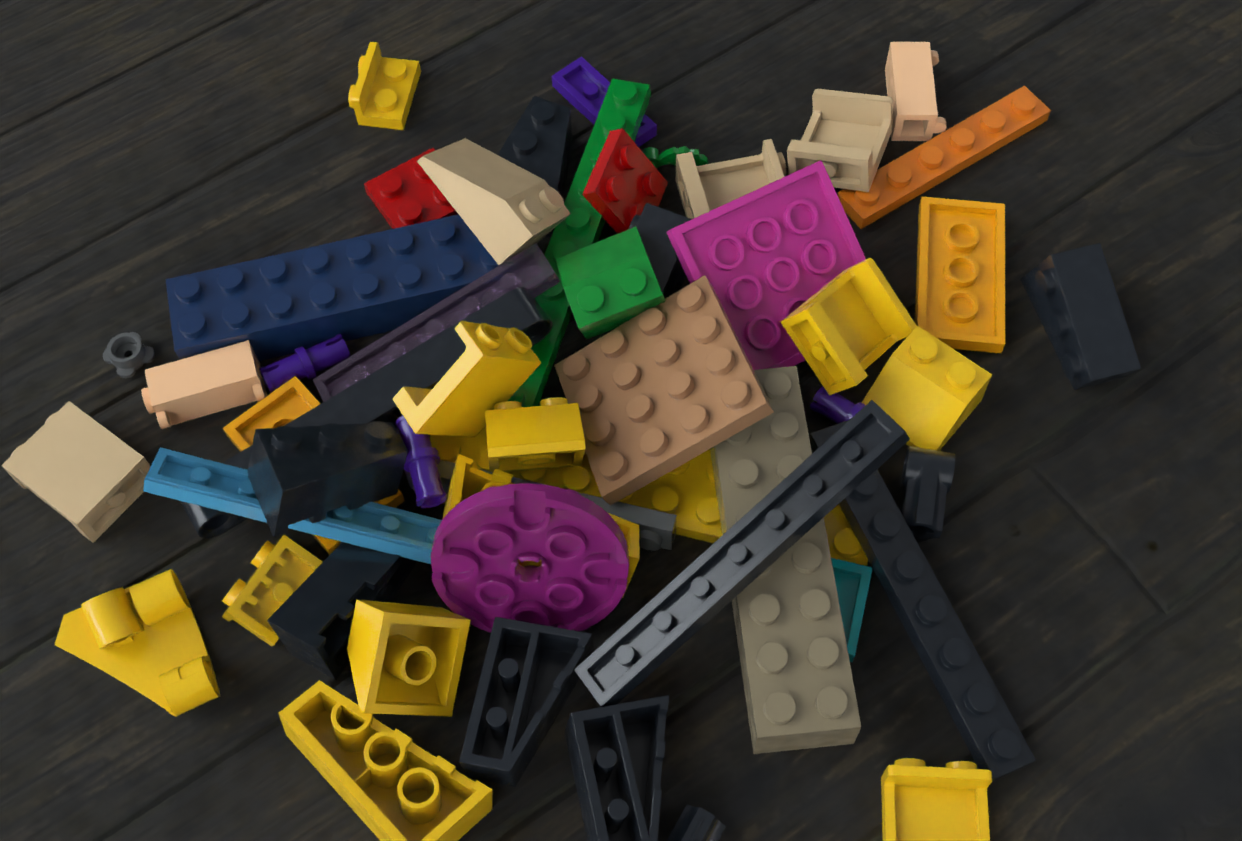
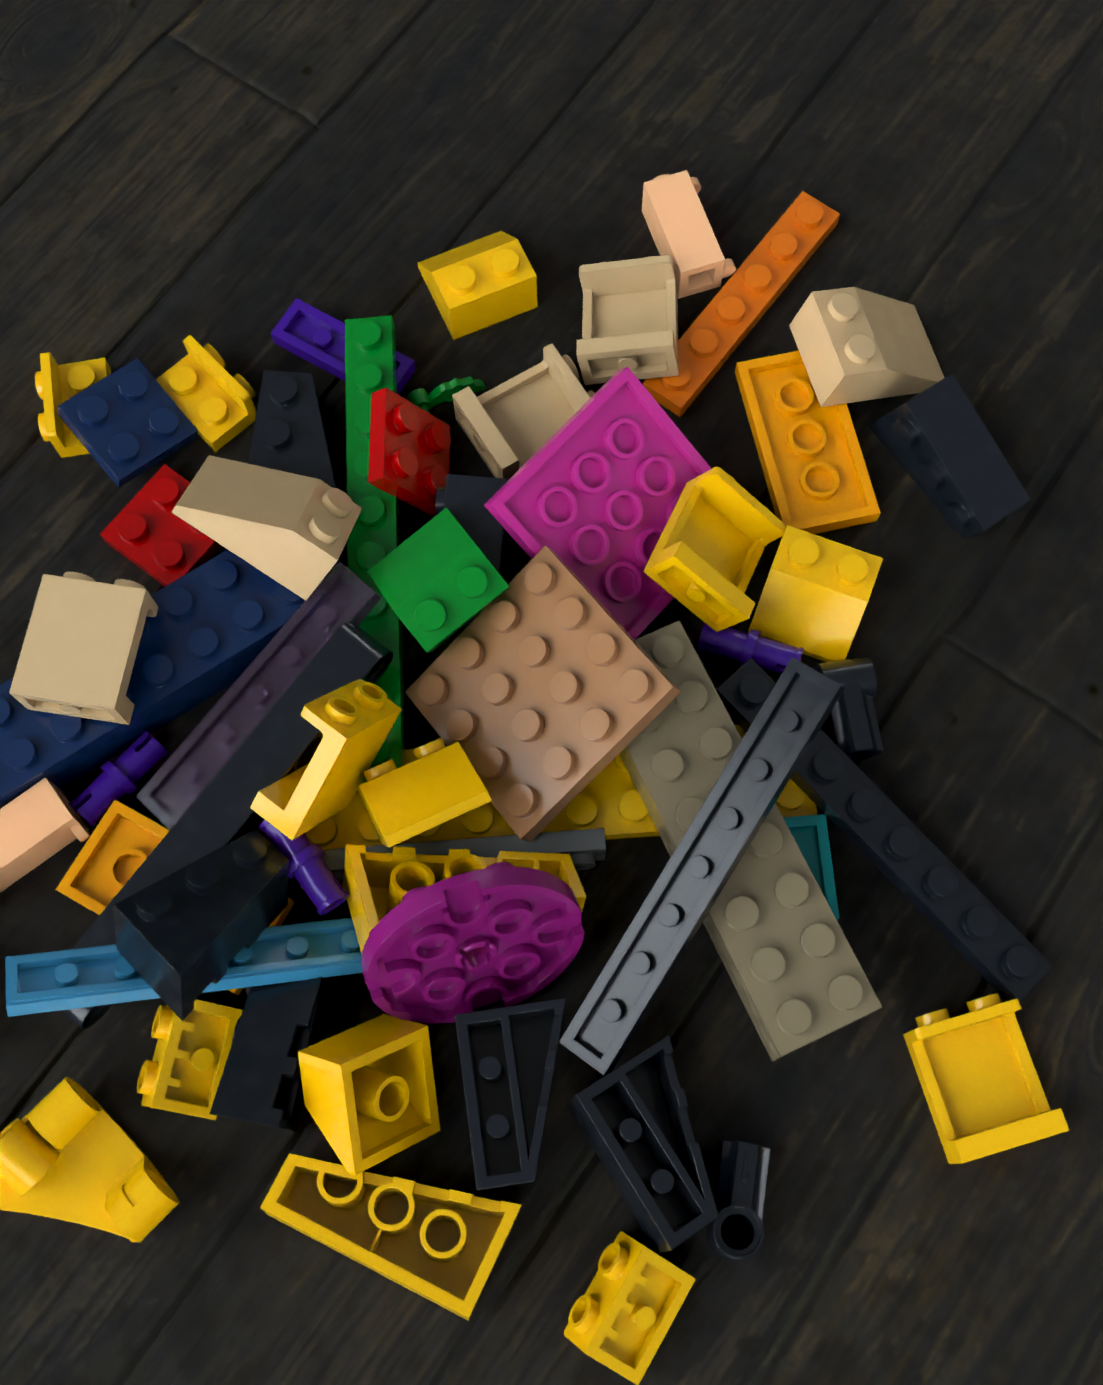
camera: 20 degrees left, 10 degrees up
none -> tan panel [9,572,158,725]
none -> dark blue plate [57,358,198,488]
none -> yellow bracket [156,335,257,452]
none -> yellow slope [418,231,538,340]
none -> tan slope [789,287,944,407]

